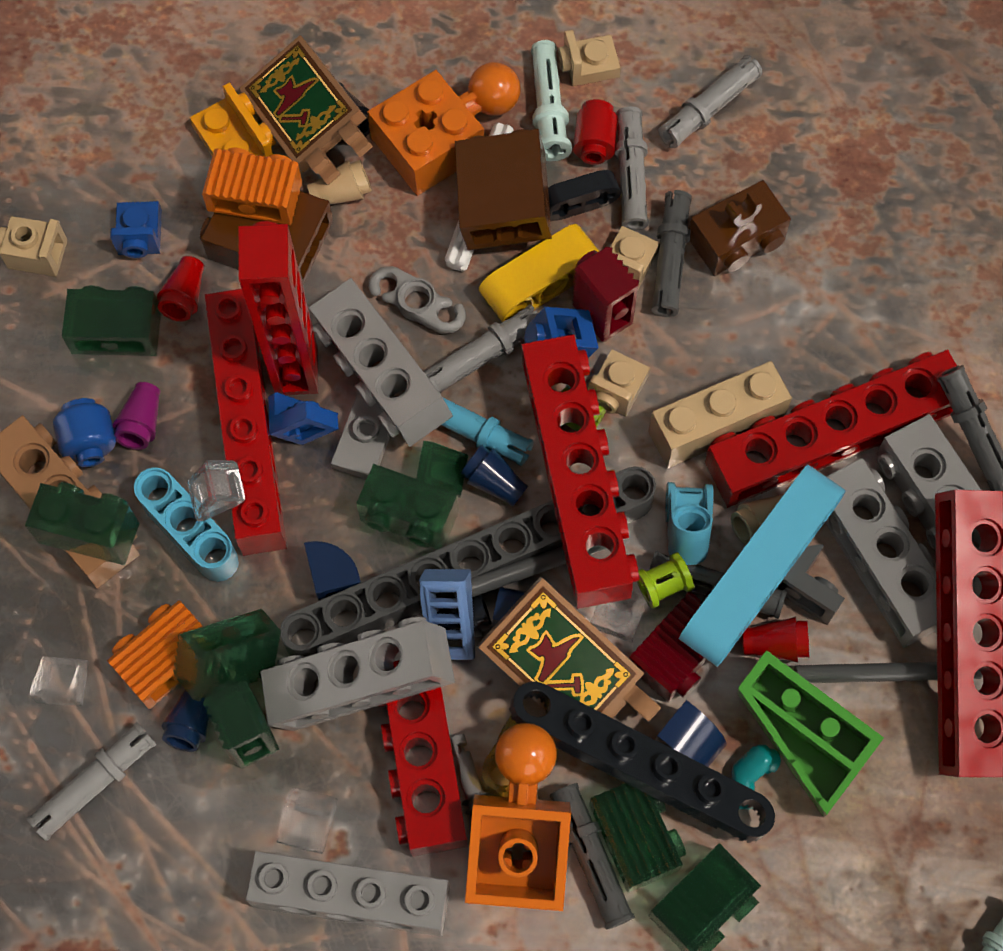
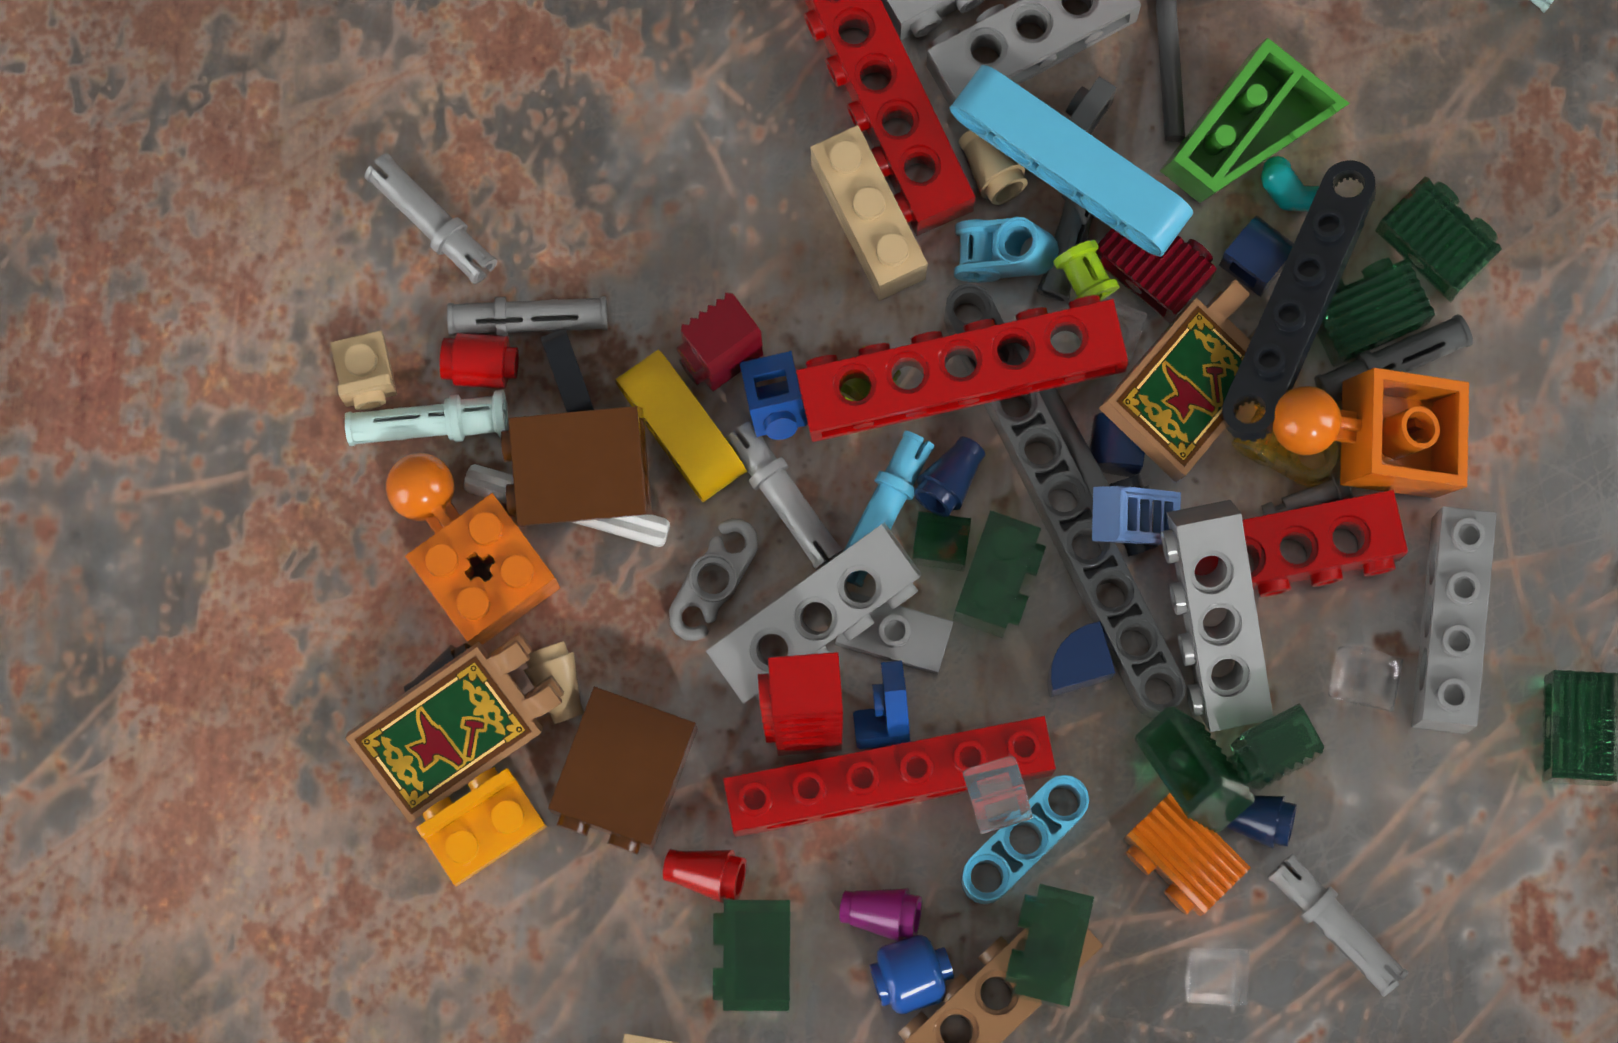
camera: 90 degrees left, 10 degrees up
blue bracket [110,201,162,258] -> none
orange brick [202,147,302,225] -> none
tan bracket [588,349,650,417] -> none
tan bracket [611,226,660,289] -> none
dark grey pin [651,190,692,317] -> none
reddish brown brick [689,180,791,276] -> none
red cone [743,617,810,663] -> none

